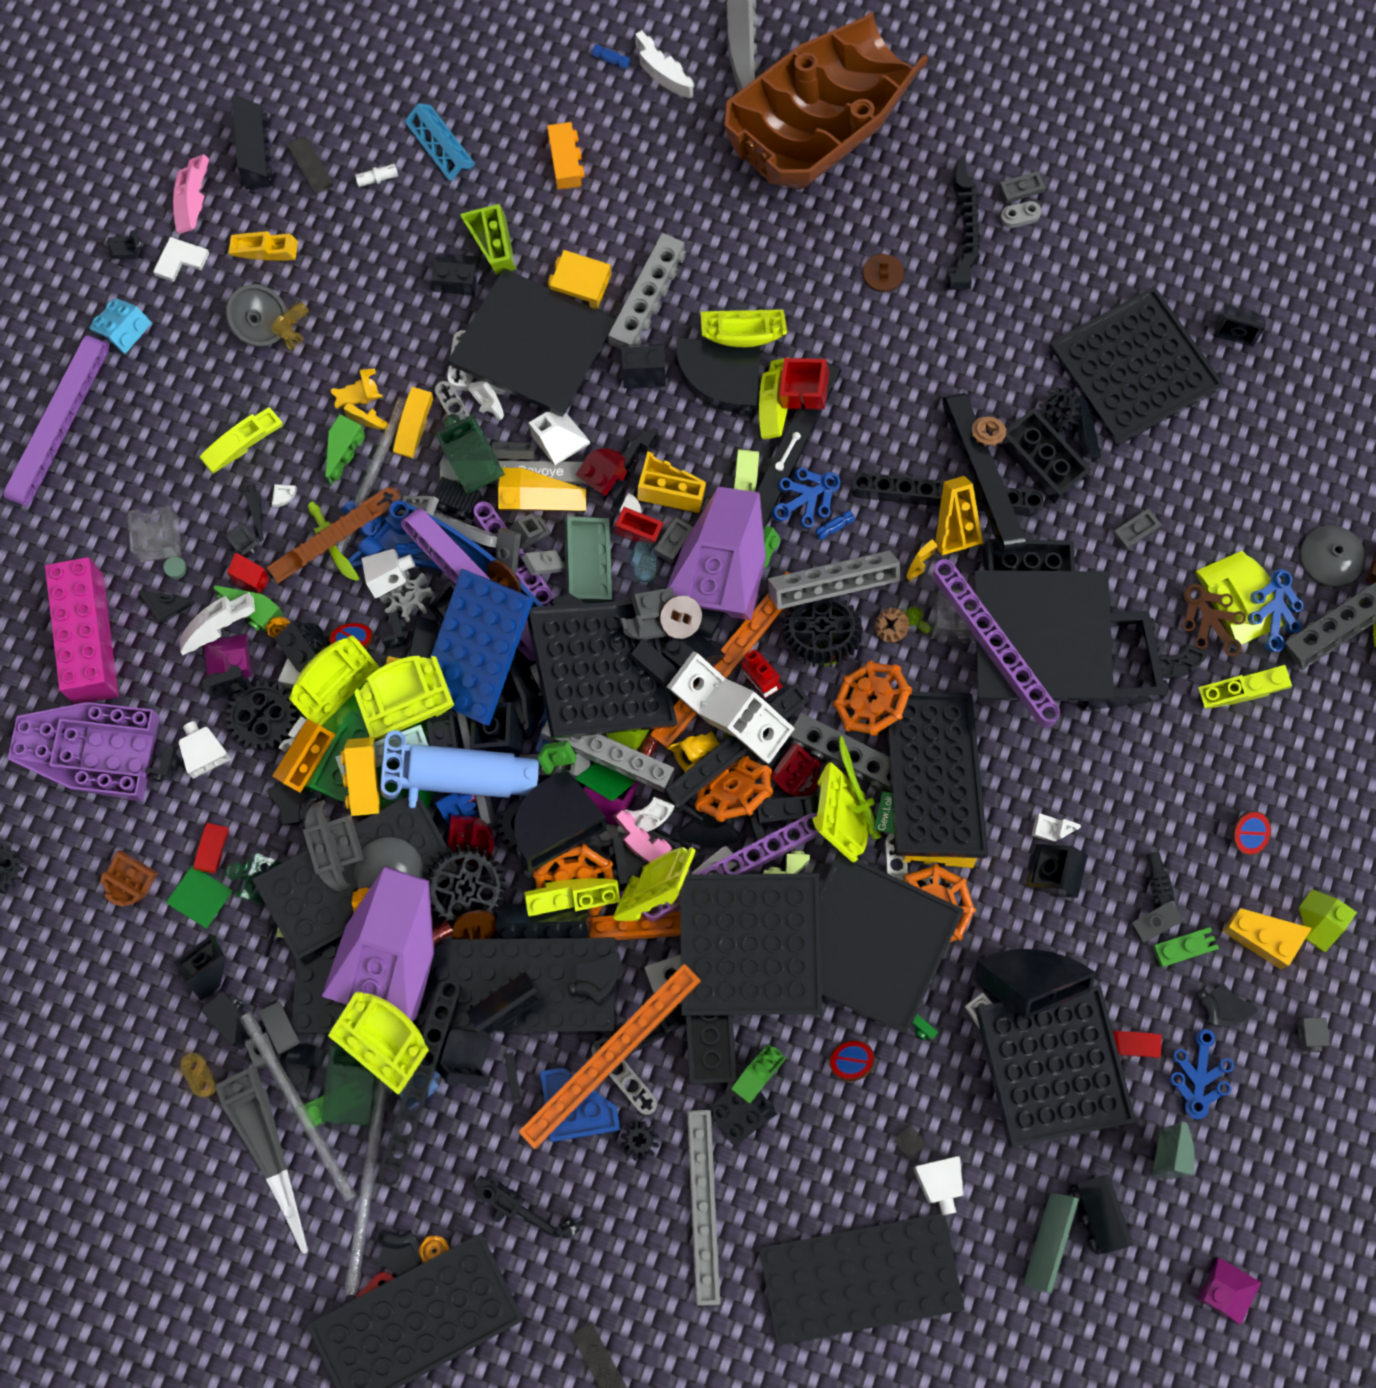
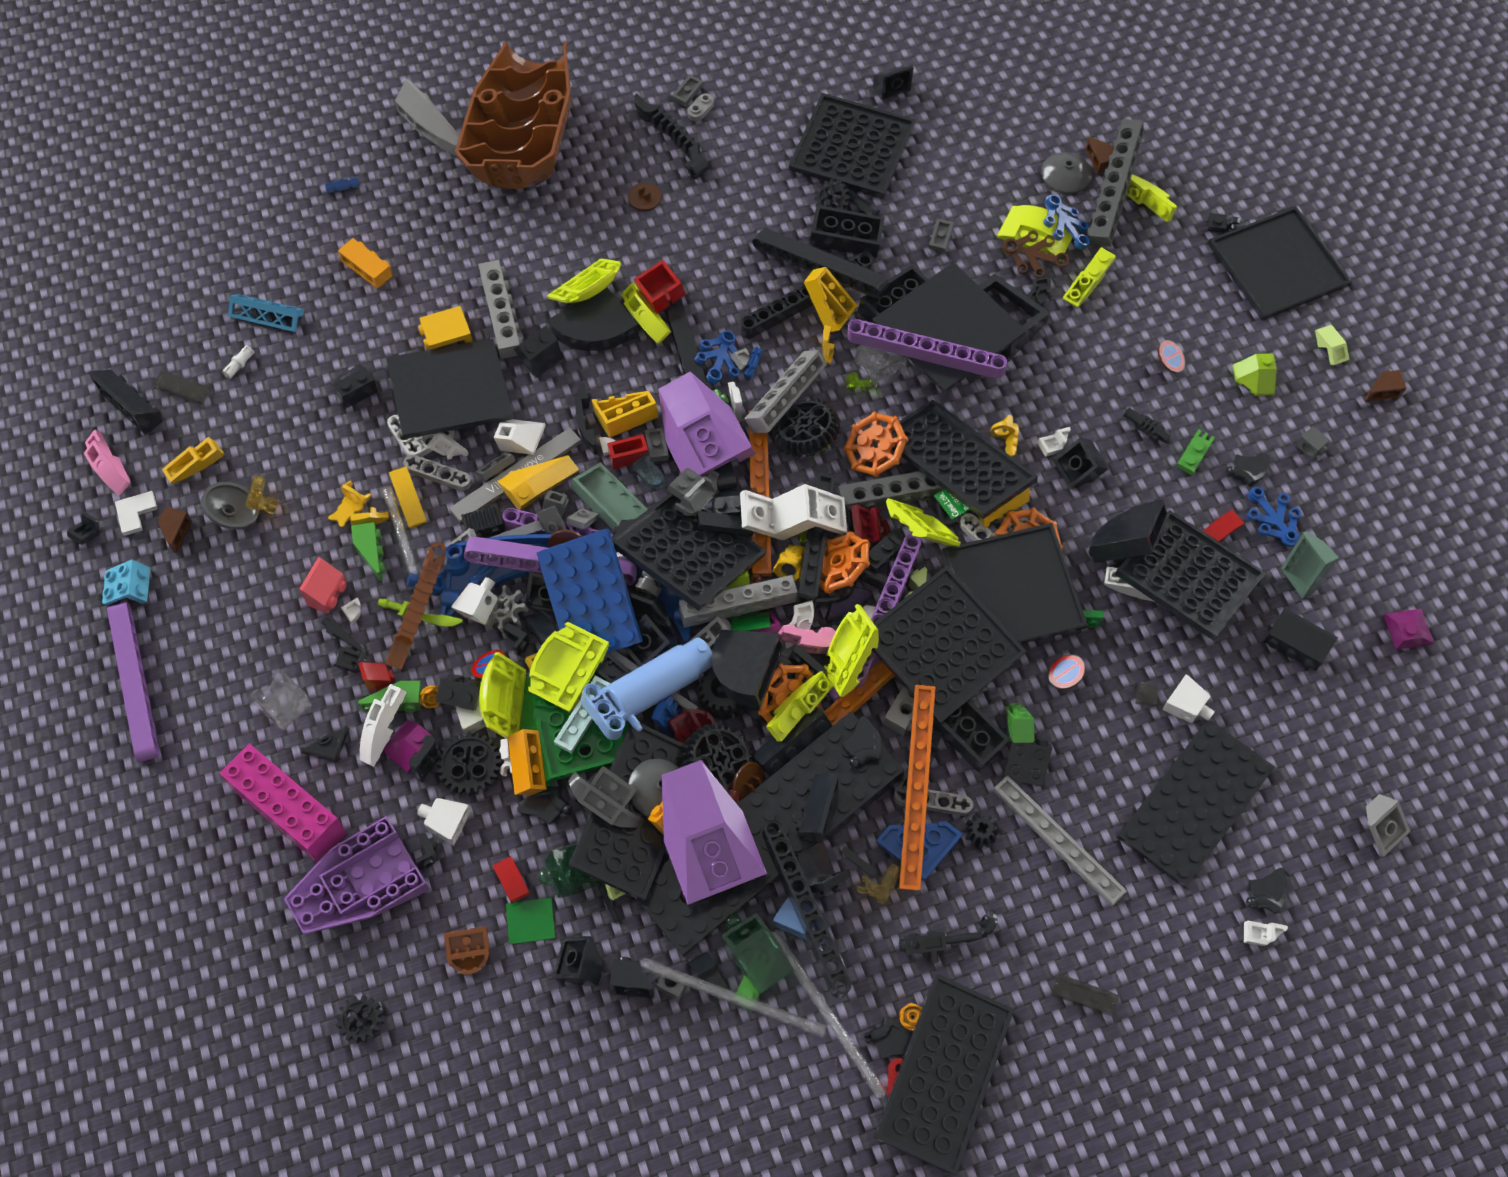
camera: 40 degrees left, 10 degrees down
sand green tile [163,557,187,579] -> none
clear yellow plate [181,1053,216,1098] -> none
neon yellow slope [199,407,282,474] -> none
dark grey plate [215,1067,308,1254] -> none
dark grey slope [259,1001,300,1054] -> none
neon yellow slope [328,991,429,1095] -> none
yellow wedge [341,737,380,816] -> none
clear green slope [435,414,505,494] -> none
lime wedge [460,204,516,275] -> none
bright green bracket [538,740,577,775] -> none
dark red slope [575,448,627,496] -> none
white slope [635,31,694,99] -> none
piece [659,595,702,639] -> none
yellowish green slope [734,449,759,492] -> none
red hips [741,650,785,704] -> none
white hinge [775,432,801,471] -> none
lime sword [839,736,882,840] -> none
medium nougat gear [874,607,909,643] -> none
medium nougat gear [972,417,1006,447] -> none
sand green slope [1023,1193,1079,1293] -> none
dark grey plate [1132,900,1184,942] -> none
yellow wedge [1222,908,1311,970] -> none
none -> reddish brown slope [158,507,192,553]
none -> coral slope [299,557,347,614]
none -> white tile [728,382,742,422]
none -> light grey tile [731,348,749,370]
none -> clear yellow bar [856,863,901,903]
none -> yellow hair [990,415,1019,458]

